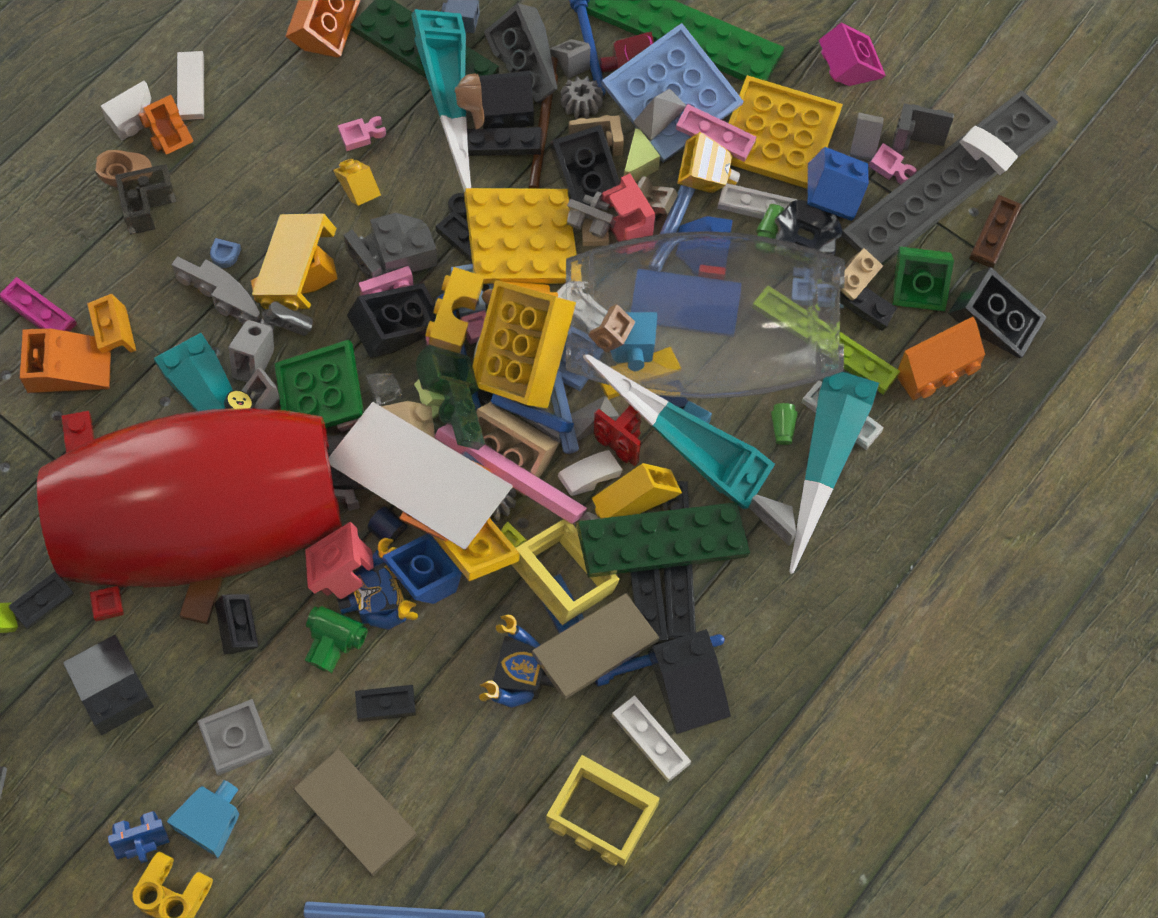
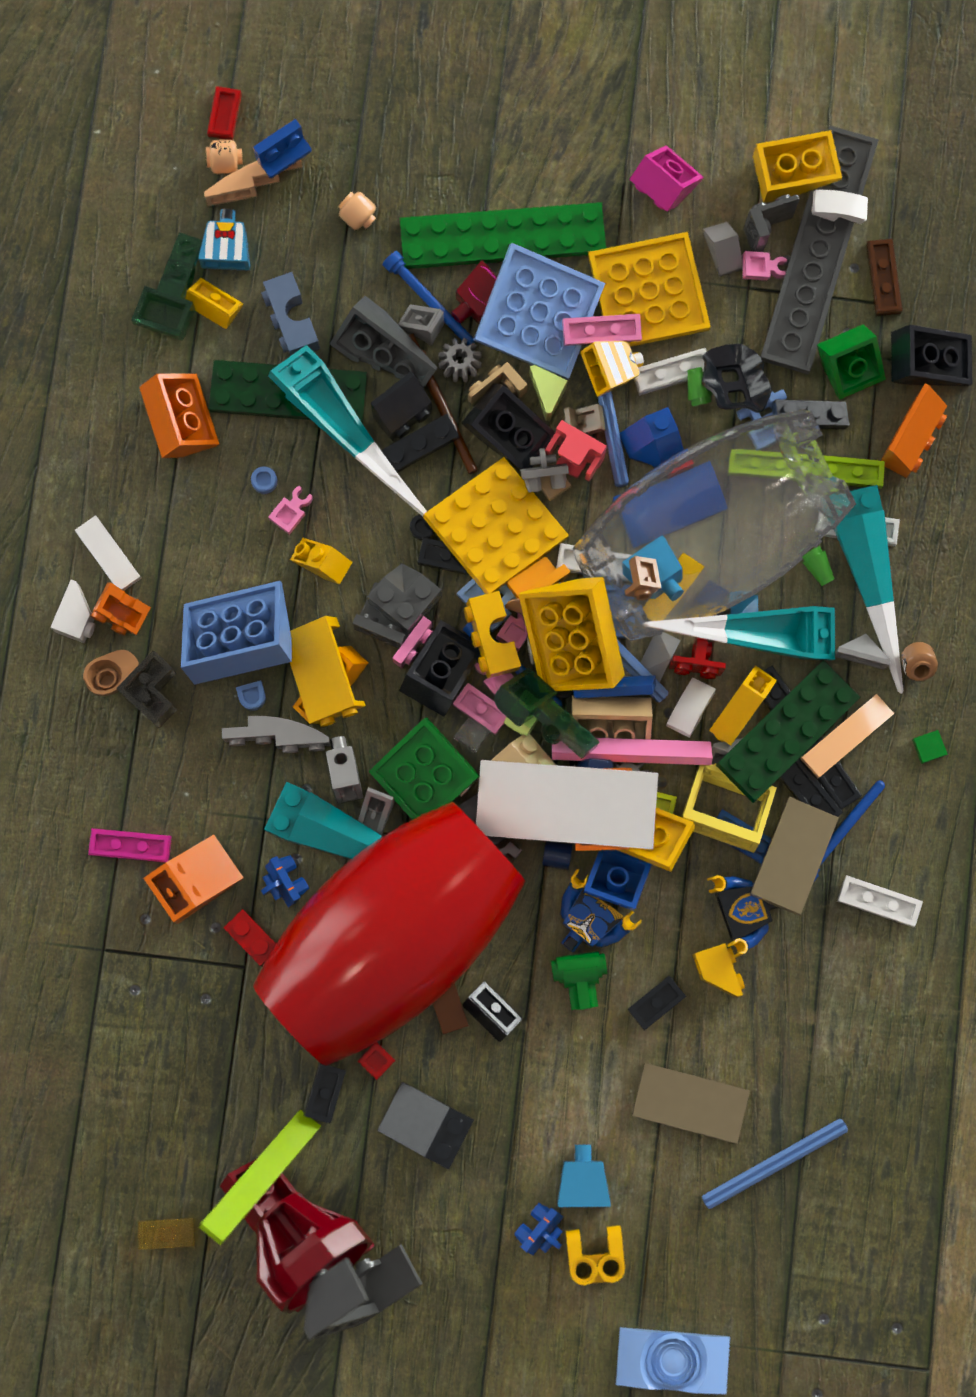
camera: 30 degrees left, 15 degrees up
light orange panel [87,294,136,353] -> none
light grey tile [197,699,273,776] -> none
light yellow tile [224,390,253,409] -> none
dark grey bar [262,302,313,336] -> none
coral panel [305,522,374,599] -> none
medium nougat piece [455,74,484,129] -> none
light yellow window [546,755,660,866] -> none
light grey slope [633,89,686,141] -> none
black slope [648,629,731,735] -> none
blue slope [808,147,869,221] -> none
tan bracket [834,248,883,301] -> none
none -> medium blue slope [181,581,292,685]
none -> medium blue tile [251,467,277,494]
none -> blue hips [261,855,309,907]
none -> bright pink plate [453,683,509,736]
none -> yellow slope [692,943,745,997]
none -> yellow slope [753,130,842,203]
none -> light nougat slope [801,694,894,778]
none -> medium nougat head [901,642,938,681]
none -> green tile [912,730,948,764]

